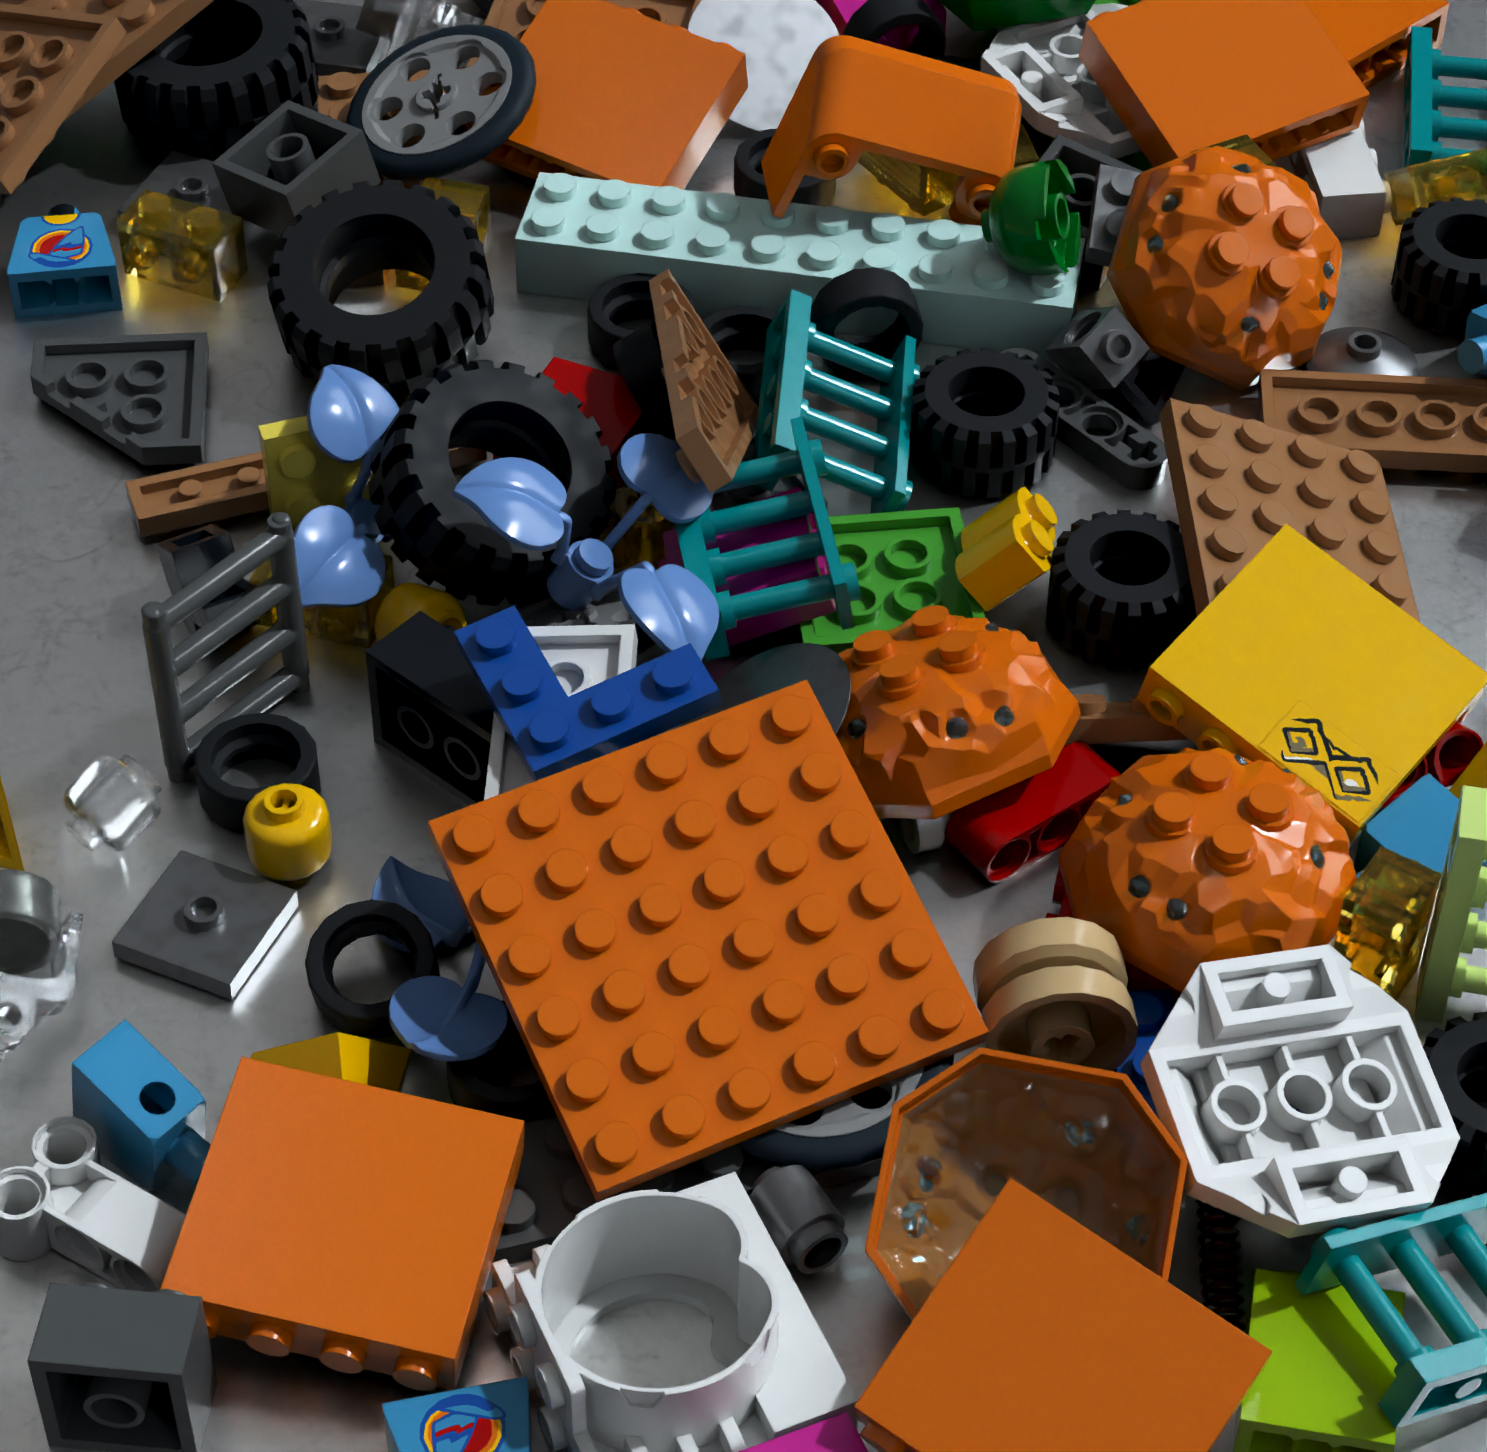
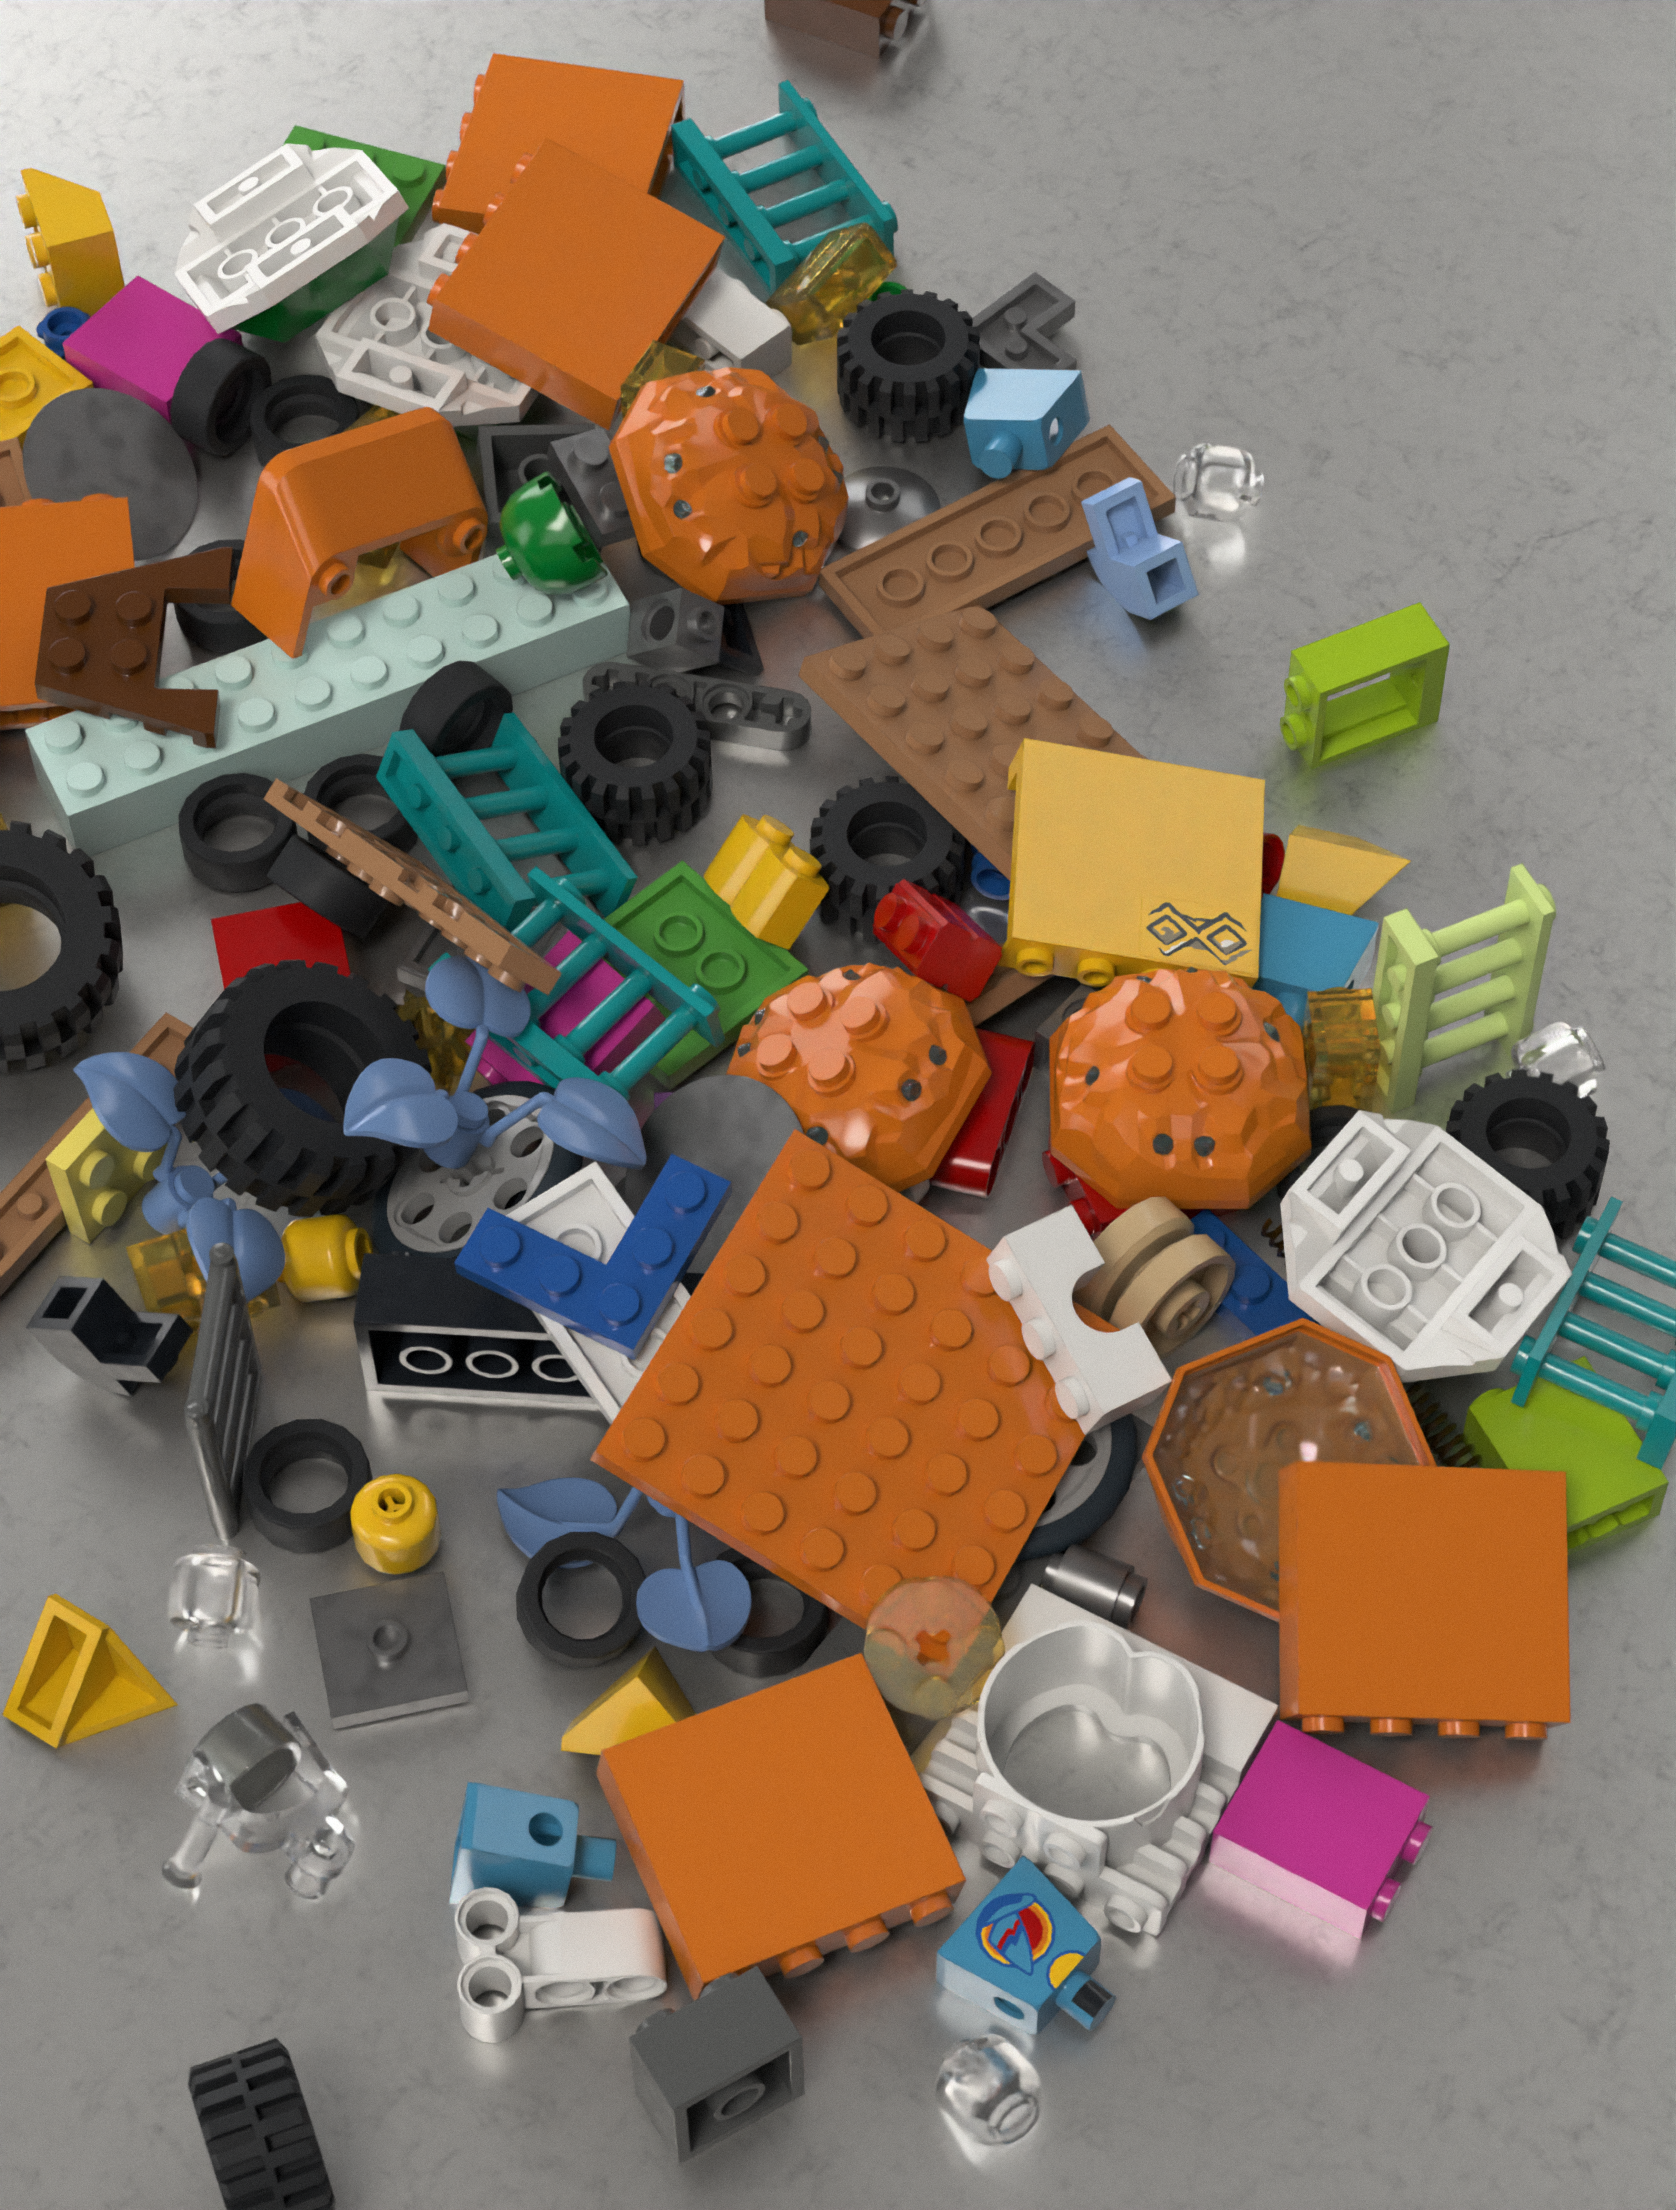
camera: 35 degrees left, 10 degrees up
none -> reddish brown wing [35,547,235,748]
none -> clear yellow plate [863,1575,1005,1721]
none -> red brick [872,879,1003,1002]
none -> white arch [986,1205,1172,1435]

